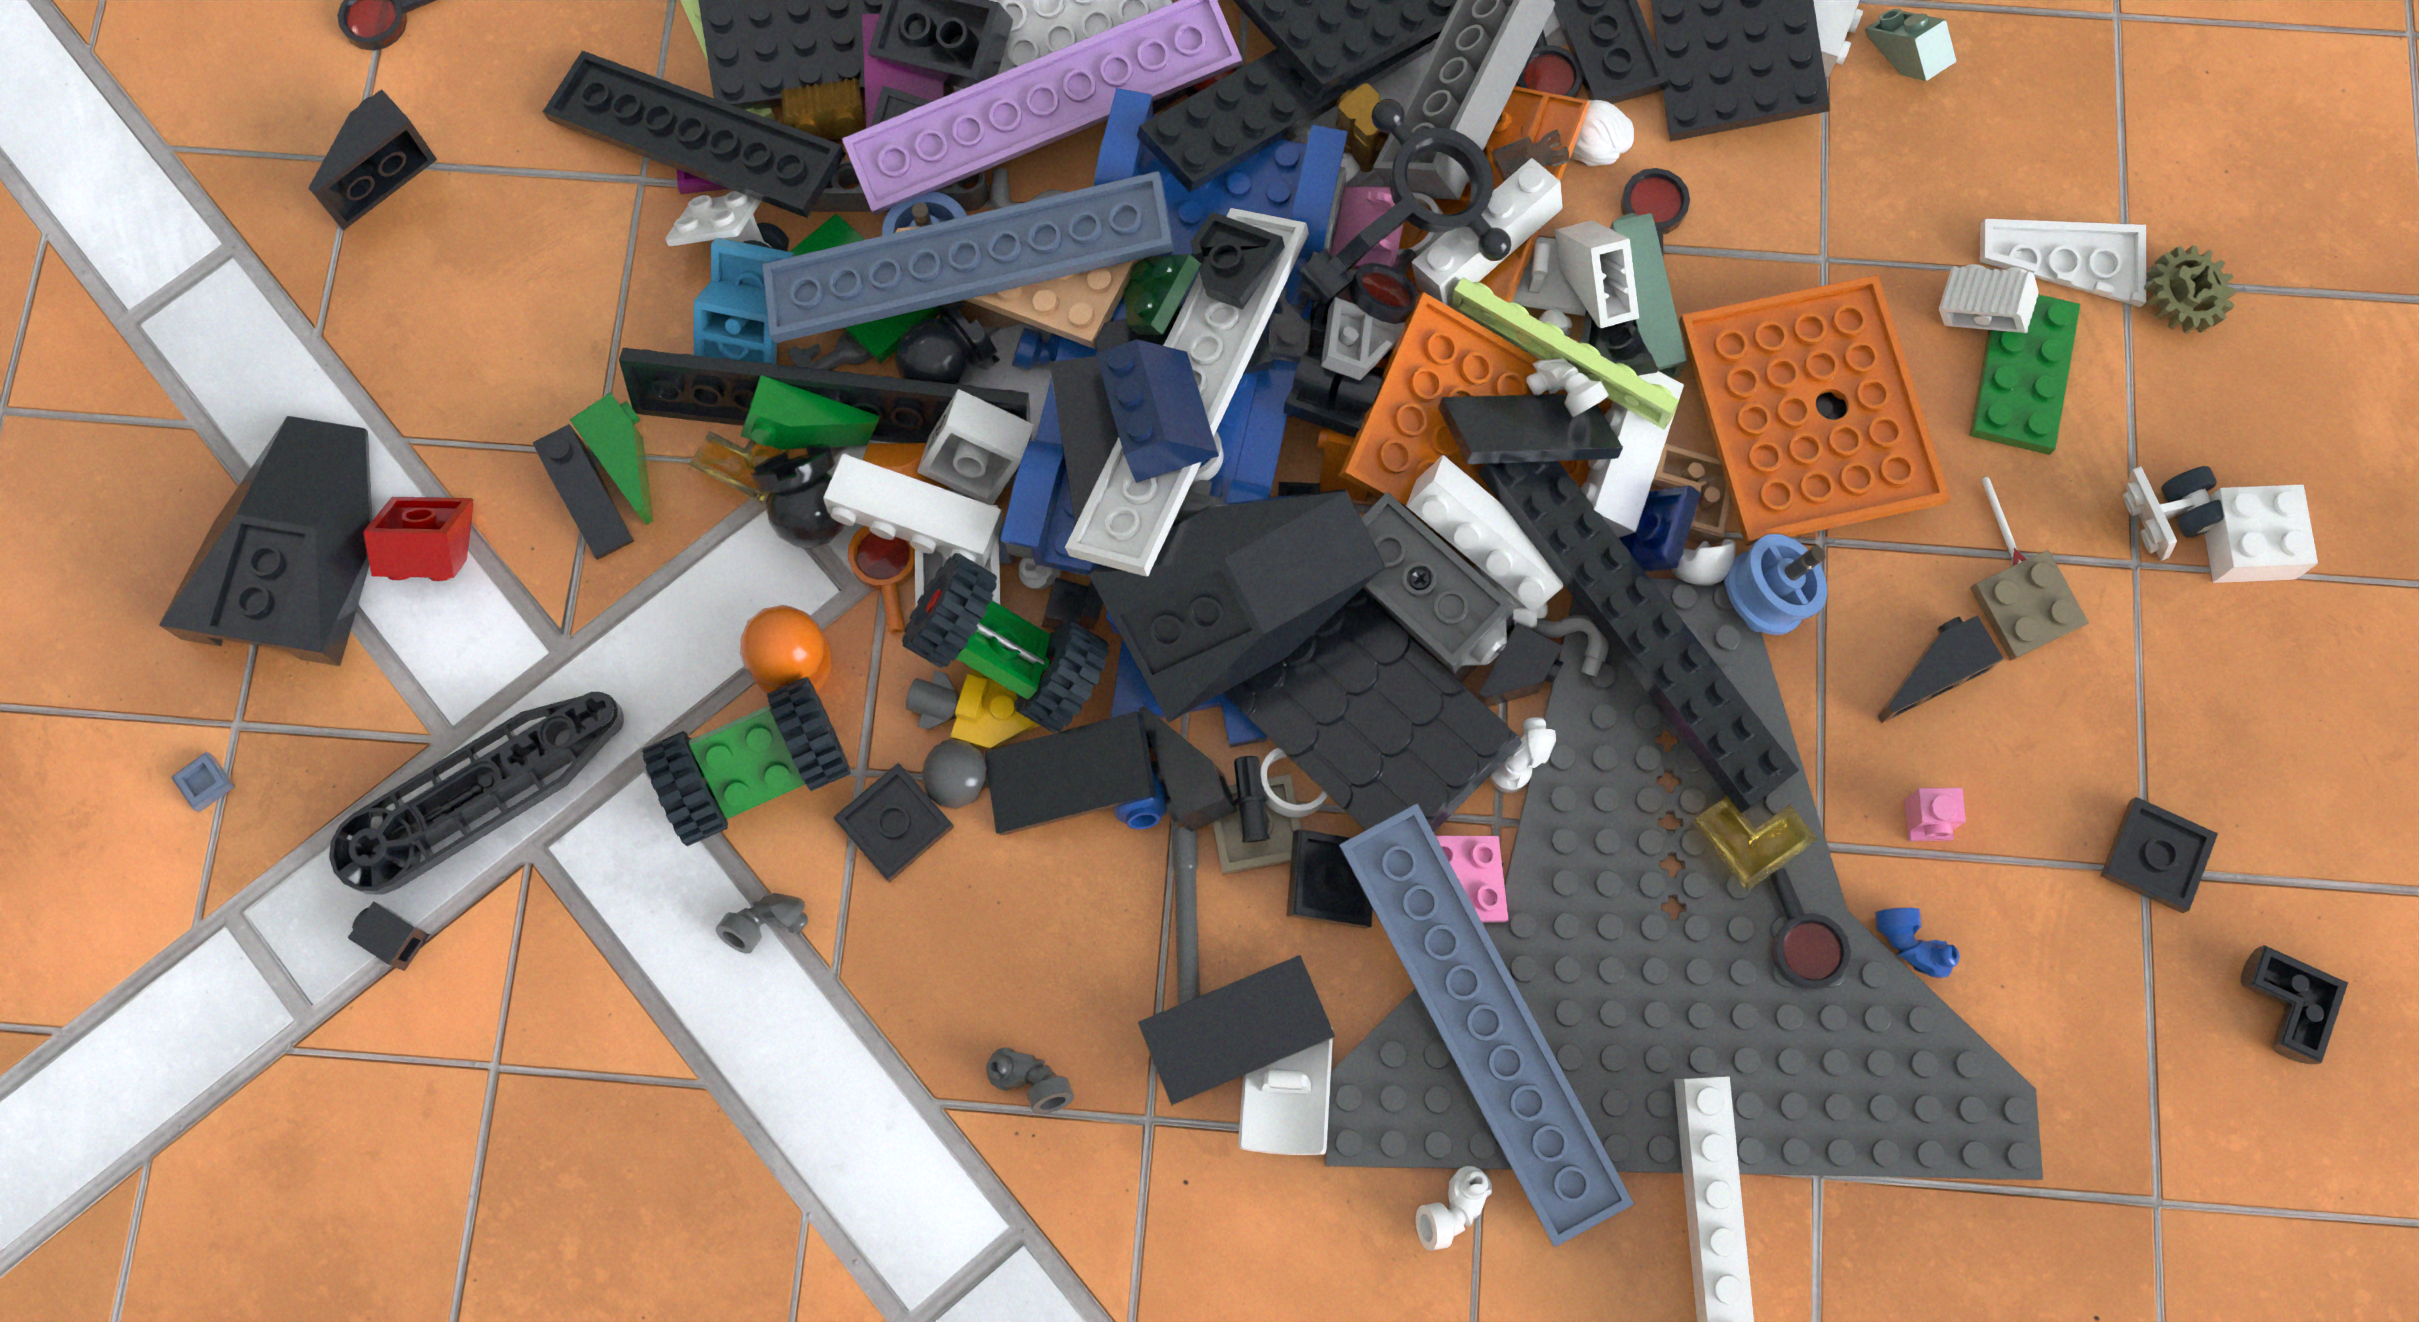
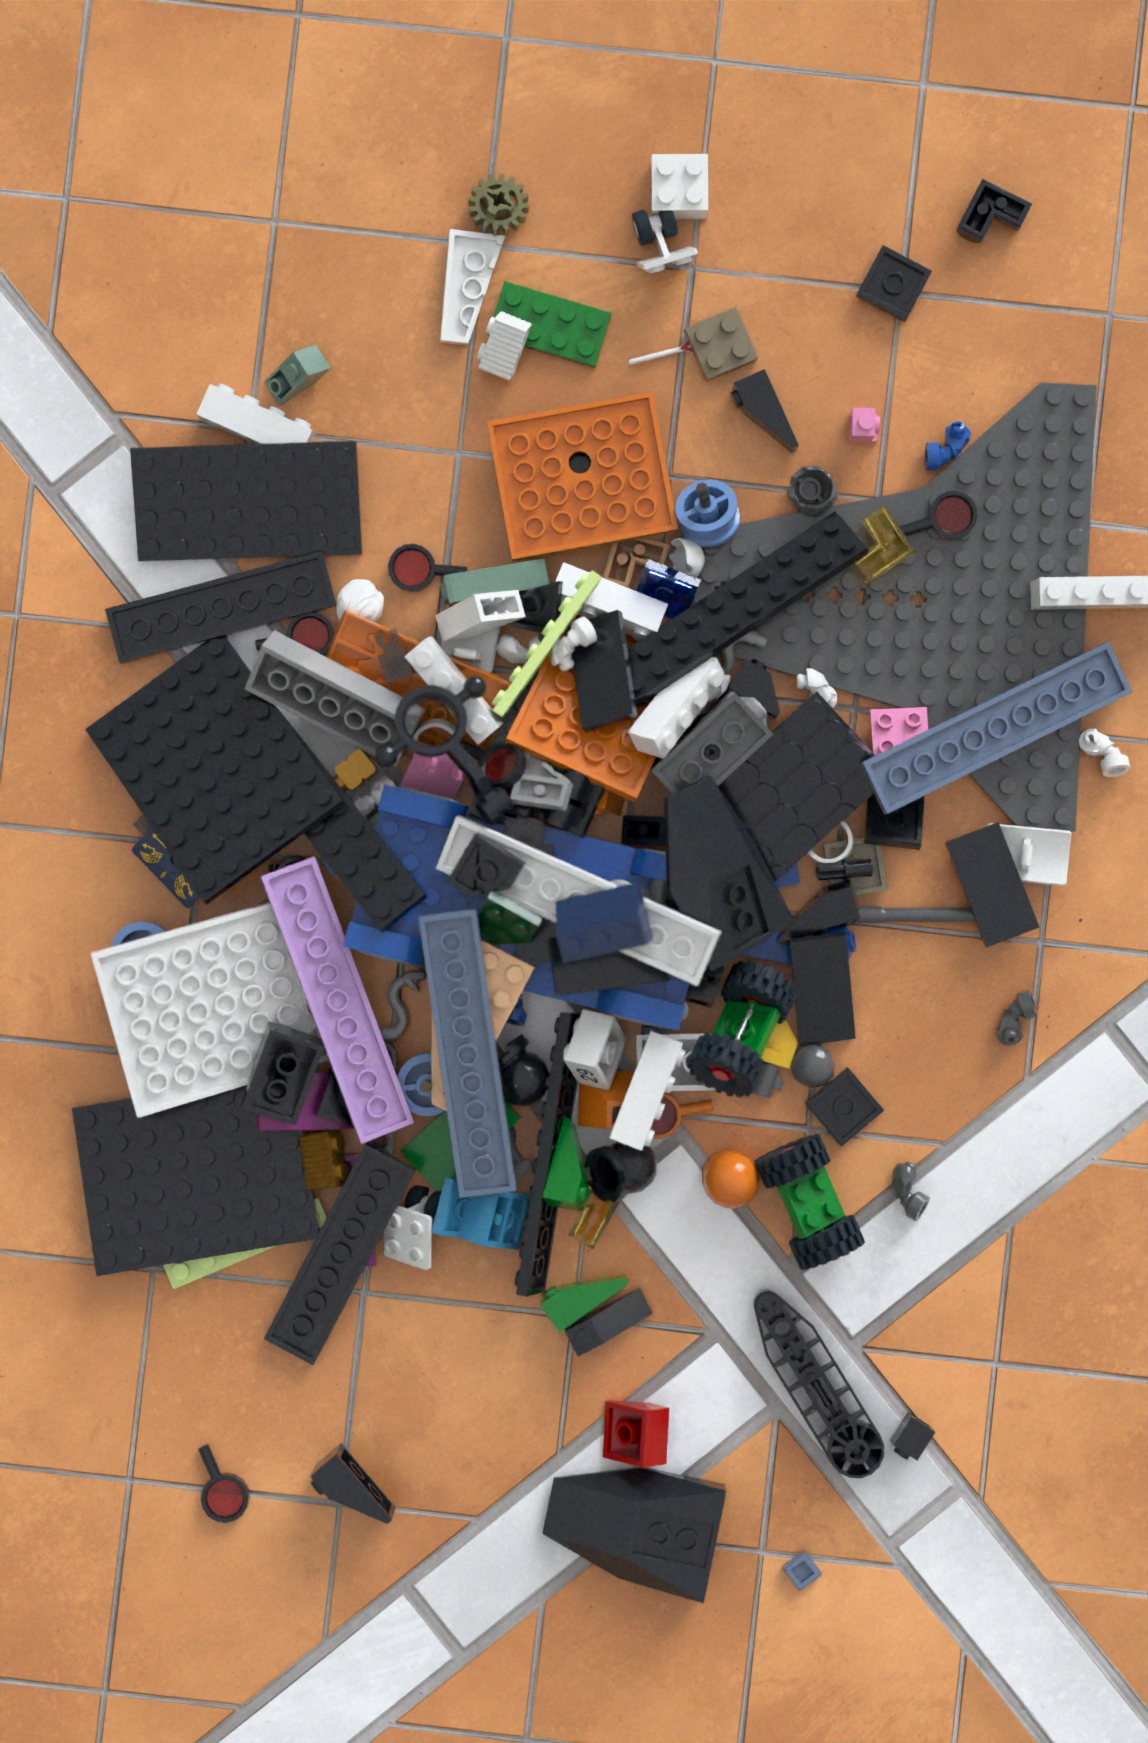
camera: 90 degrees left, 15 degrees up
none -> dark grey hair [787,466,838,515]

